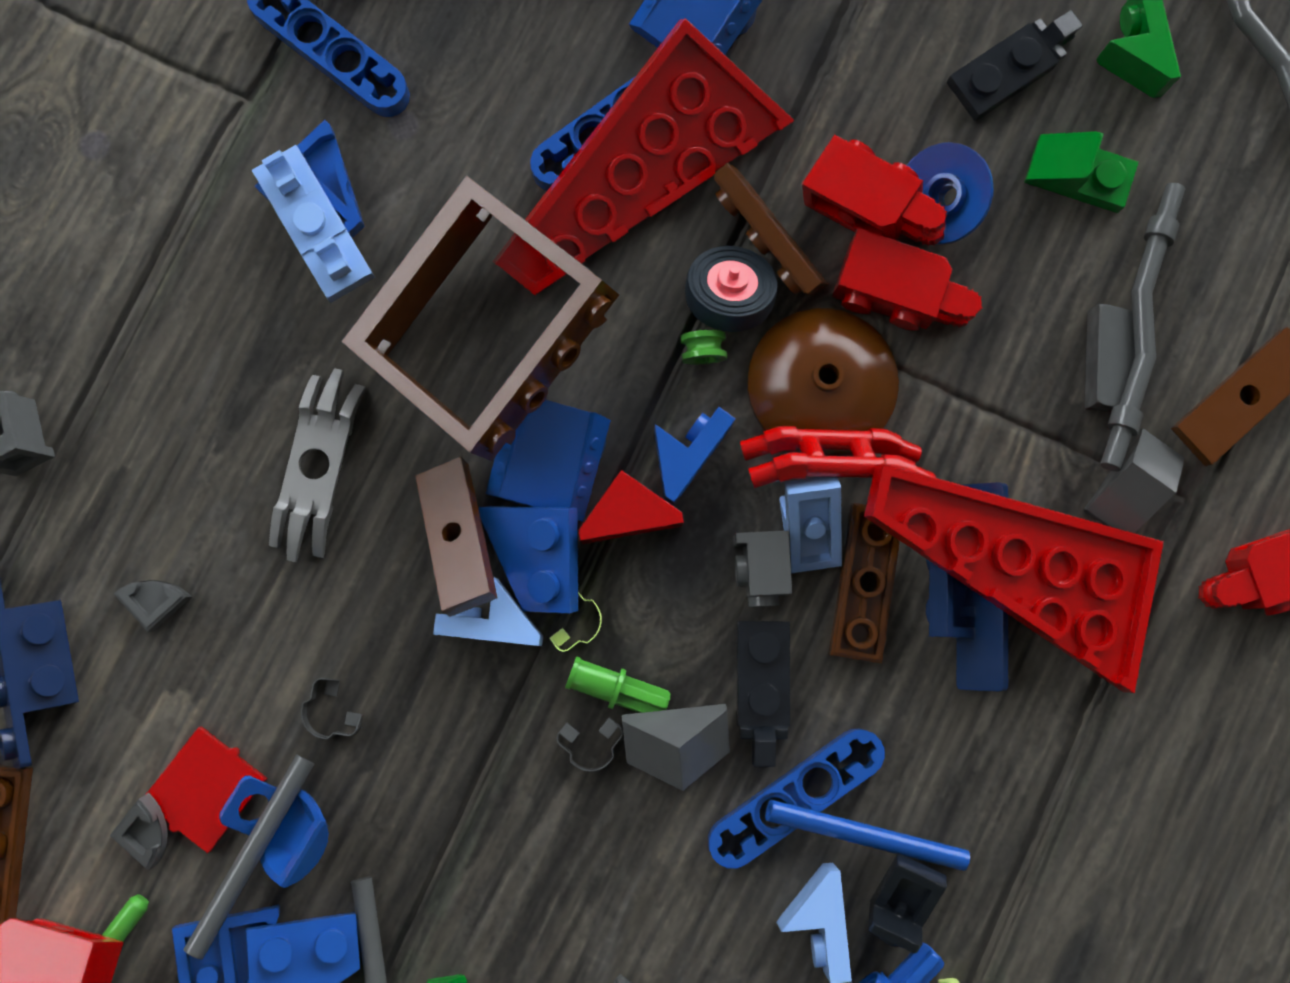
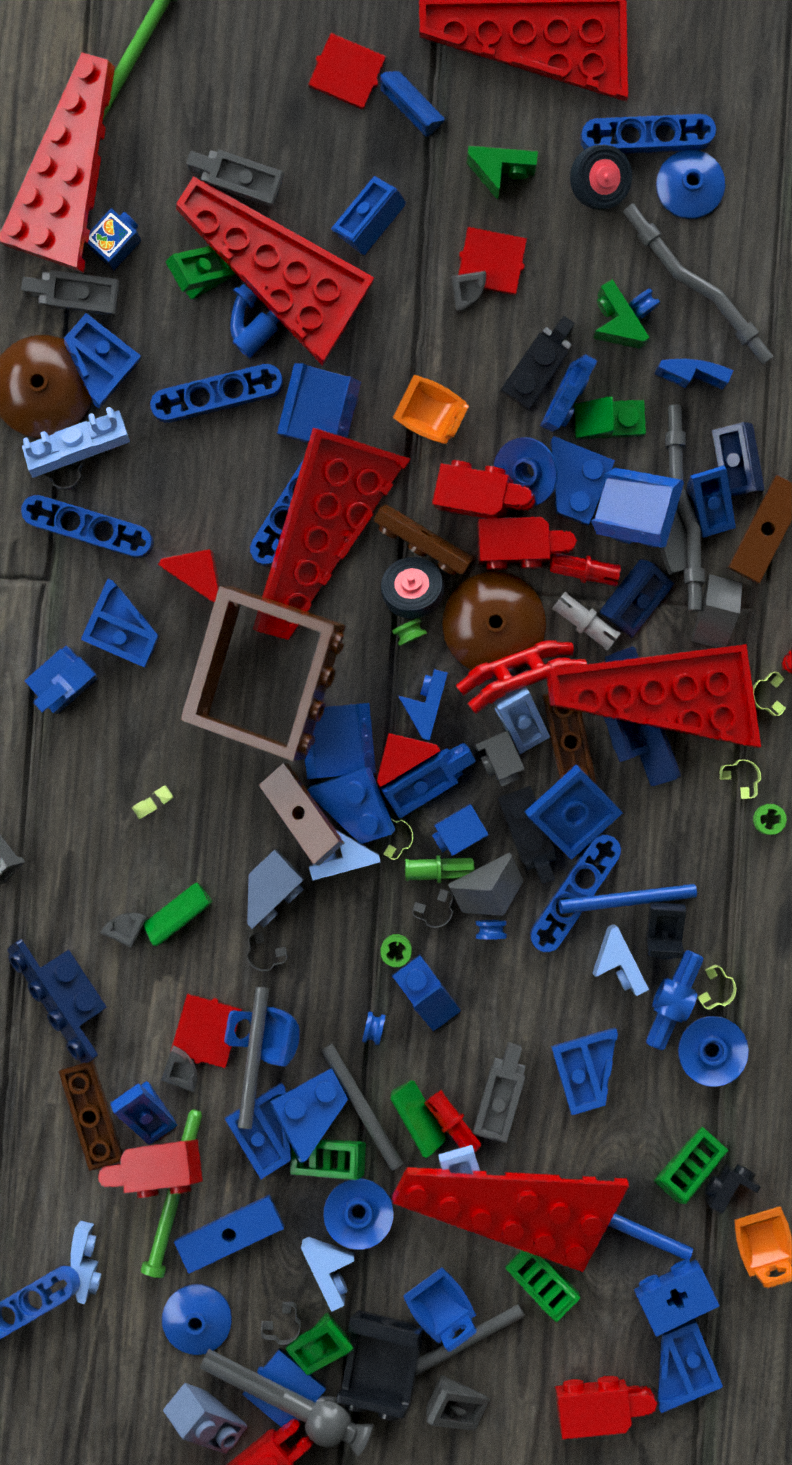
camera: 15 degrees left, 5 degrees up
light blue plate [252,145,375,303] -> none
light grey piece [269,368,366,562] -> none
none -> blue piece [25,646,98,714]
none -> blue slope [110,1082,178,1145]
none -> yellowish green piece [132,785,173,819]
none -> green slope [144,883,212,946]
none -> red slope [158,549,220,603]
none -> sand blue slope [247,849,305,929]
none -> blue bush [362,1011,386,1046]
none -> blue hinge [380,743,476,818]
none -> bright green bush [381,934,412,967]
none -> blue slope [392,955,461,1031]
none -> orange piece [393,375,469,444]
none -> blue brick [432,804,489,856]
none -> blue bush [475,920,507,939]
none -> blue plate [525,764,623,860]
none -> blue wing [540,355,597,432]
none -> blue wing [550,436,615,526]
none -> red axle [550,553,621,587]
none -> light grey pin [552,592,620,650]
none -> slope [591,468,684,548]
none -> dark blue slope [600,559,674,638]
none -> blue bush [629,288,661,320]
none -> blue slope [654,359,734,390]
none -> blue slope [686,466,736,538]
none -> dark blue slope [712,422,764,497]
none -> yellowish green piece [719,760,761,799]
none -> yellowish green piece [753,672,786,716]
none -> bright green bush [753,804,787,835]

